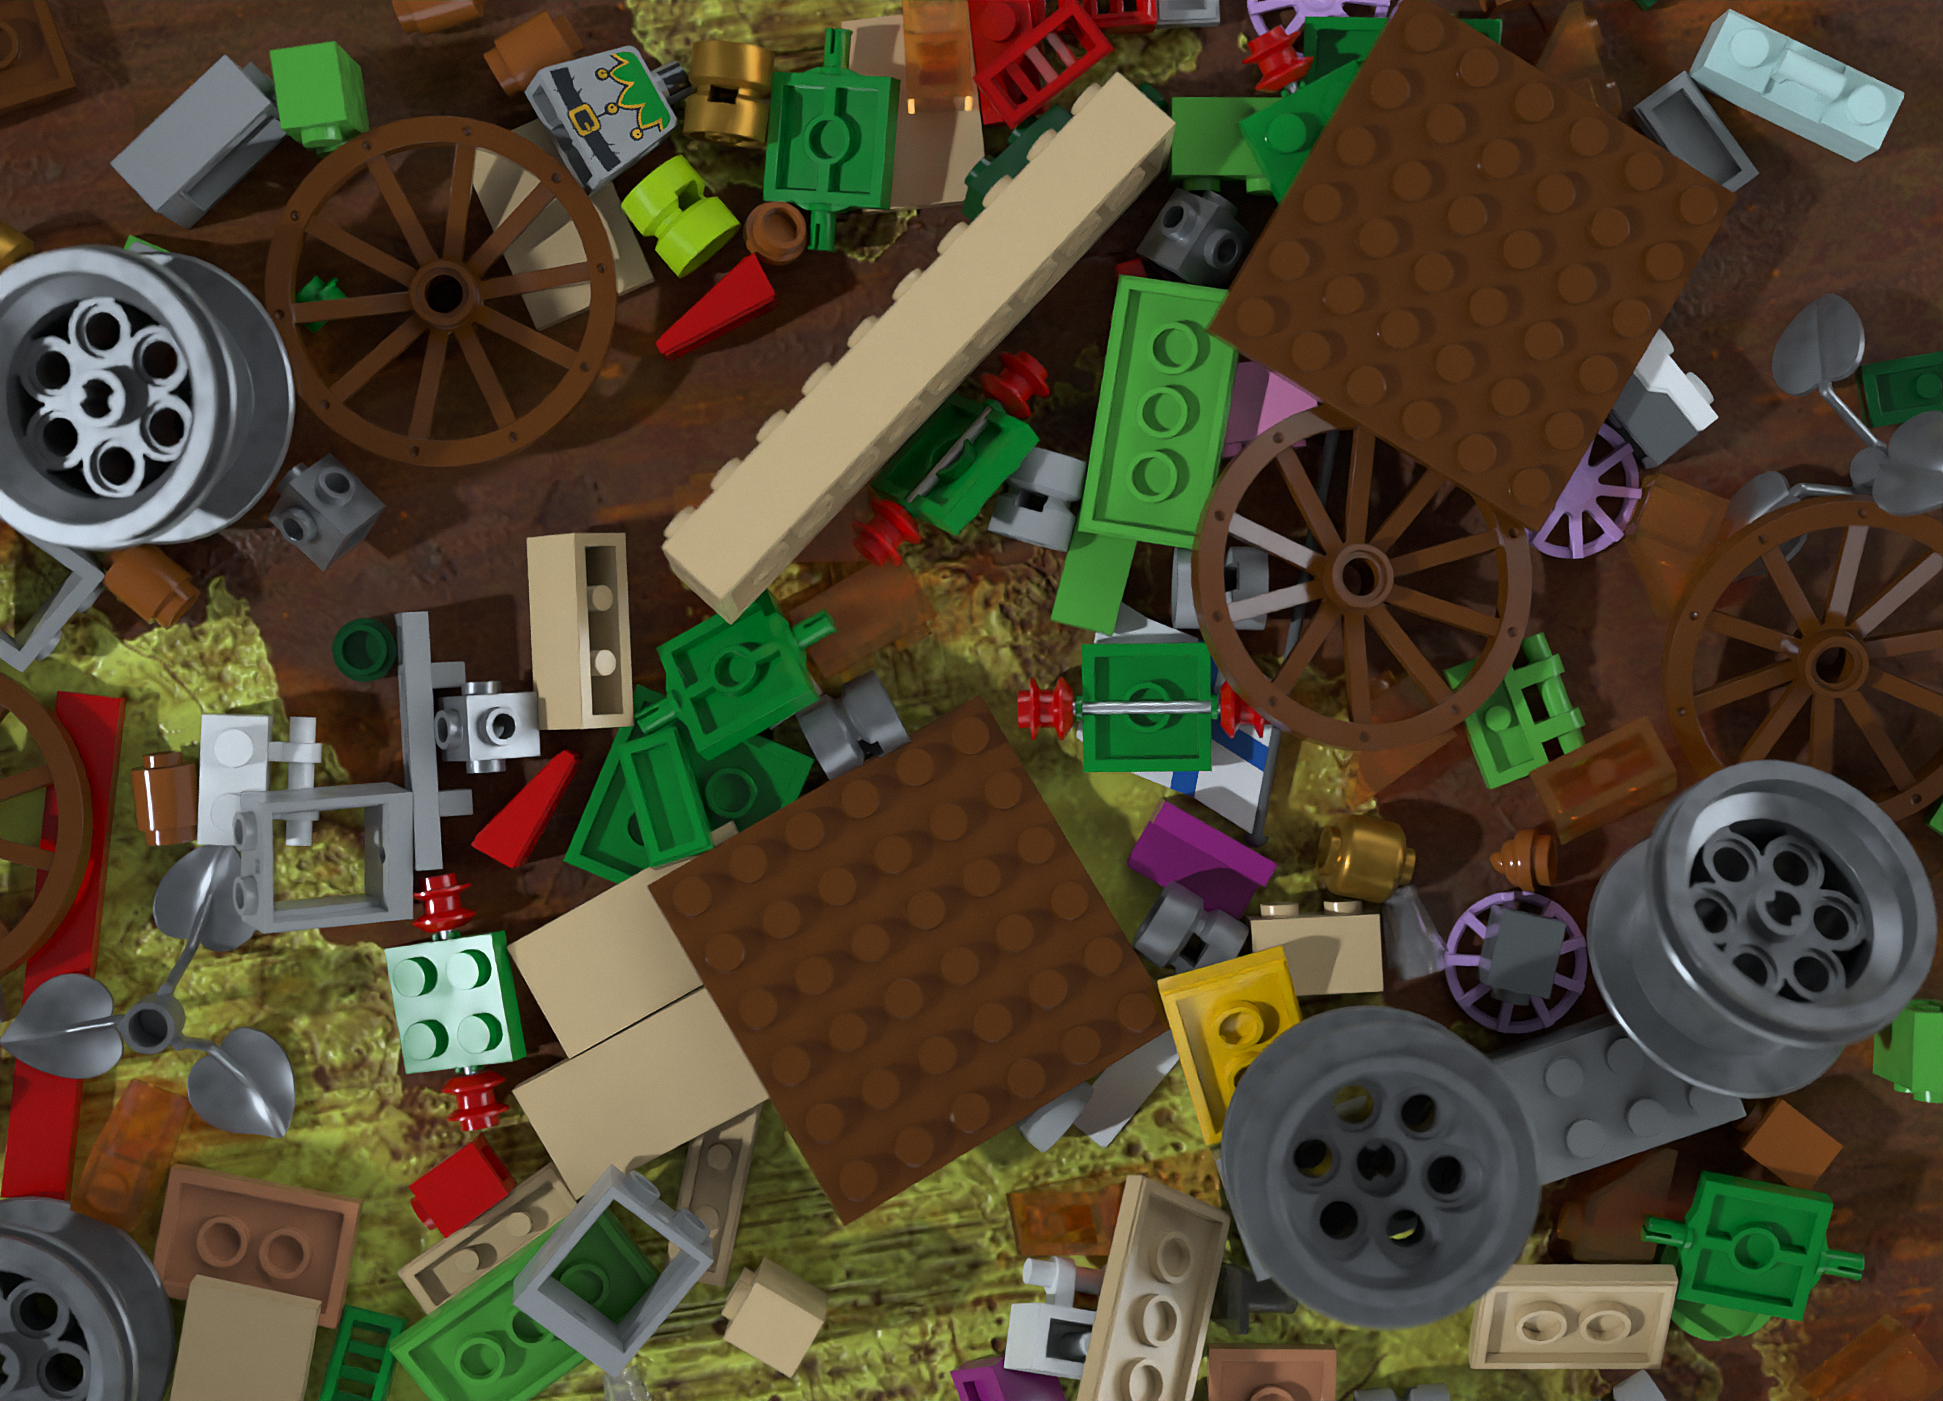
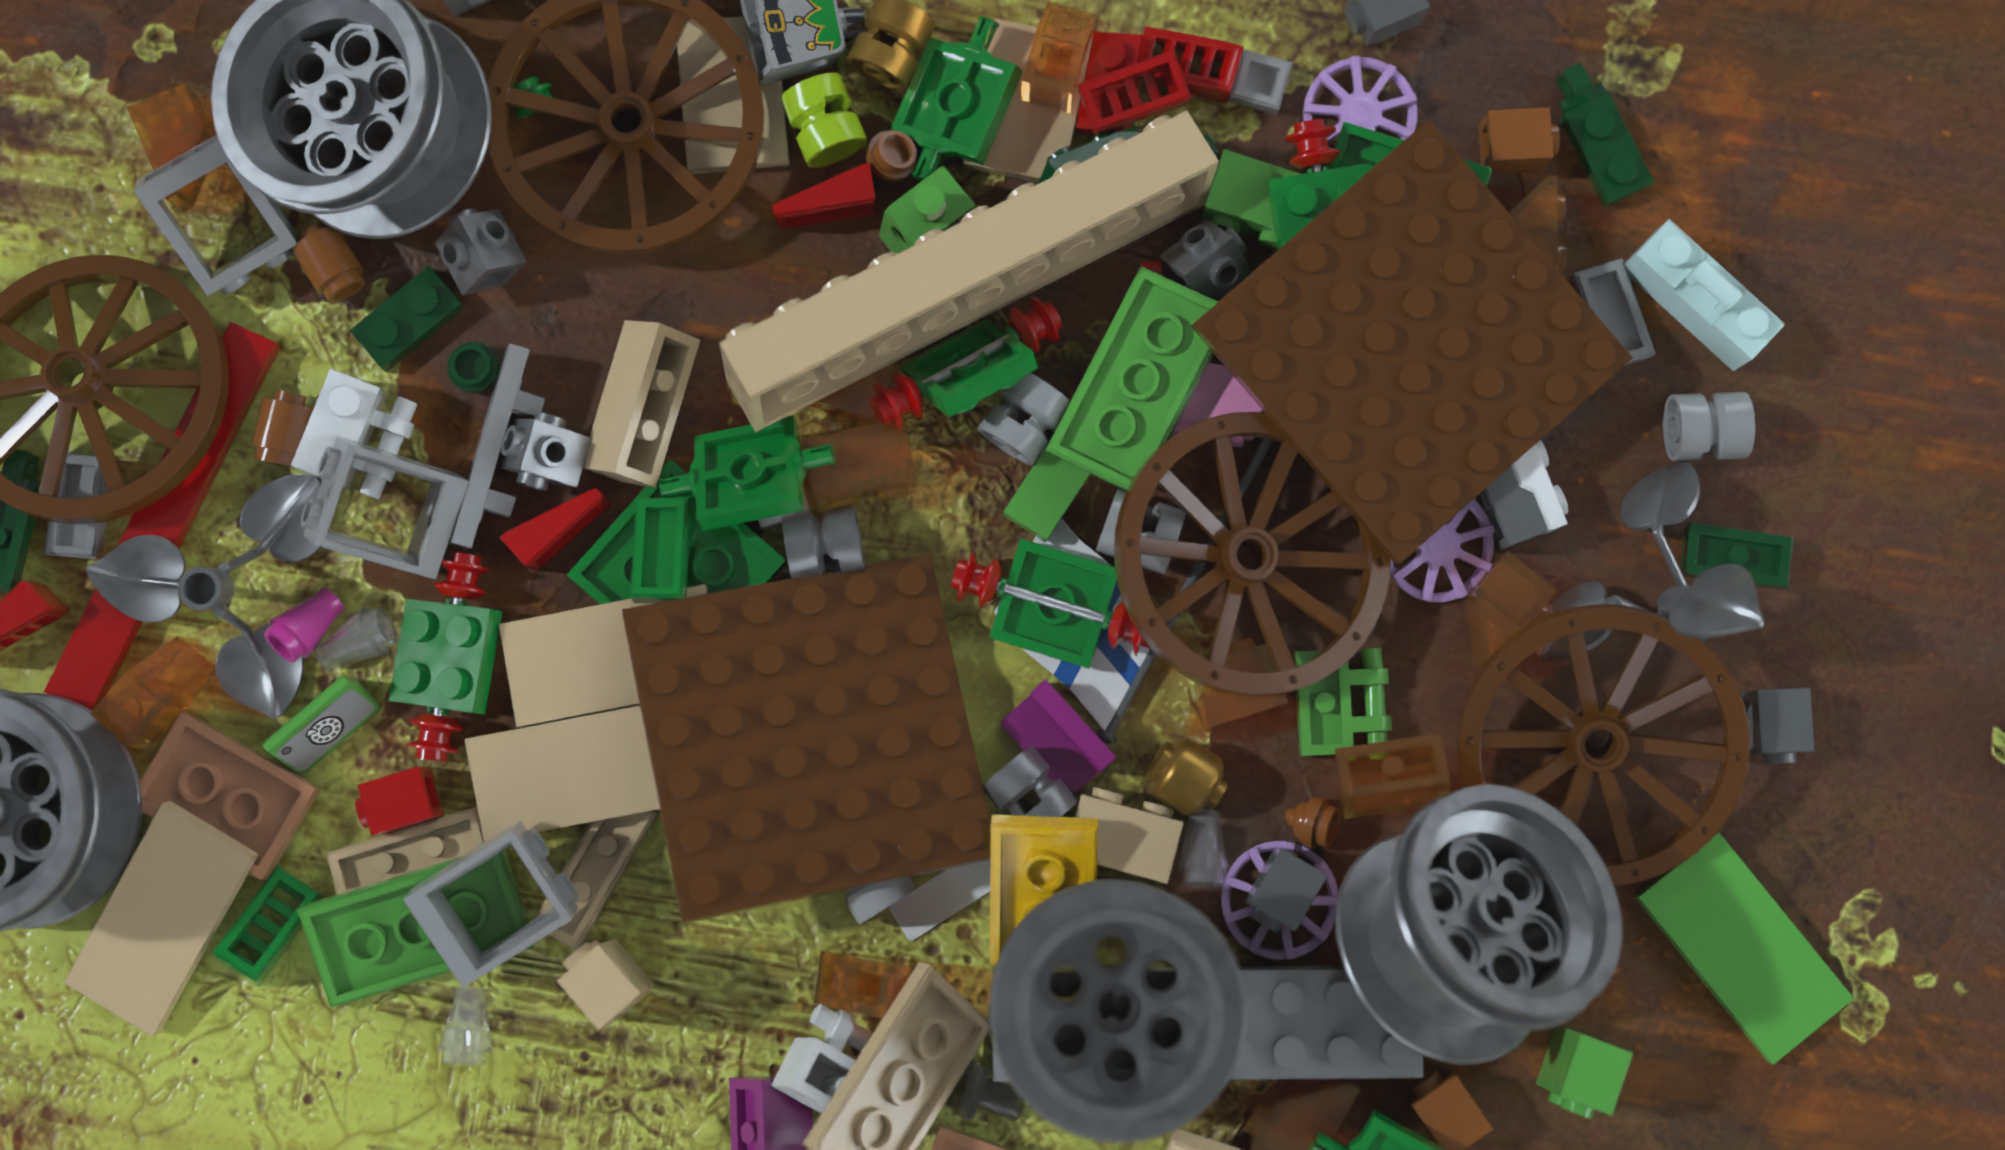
camera: 20 degrees right, 5 degrees down
none -> slope [263,677,380,774]
none -> dark pink cone [264,588,344,663]
none -> clear cone [314,607,397,671]
none -> dark green plate [349,266,465,372]
none -> bright green torso [879,166,978,254]
none -> light grey wheel [1663,392,1756,462]

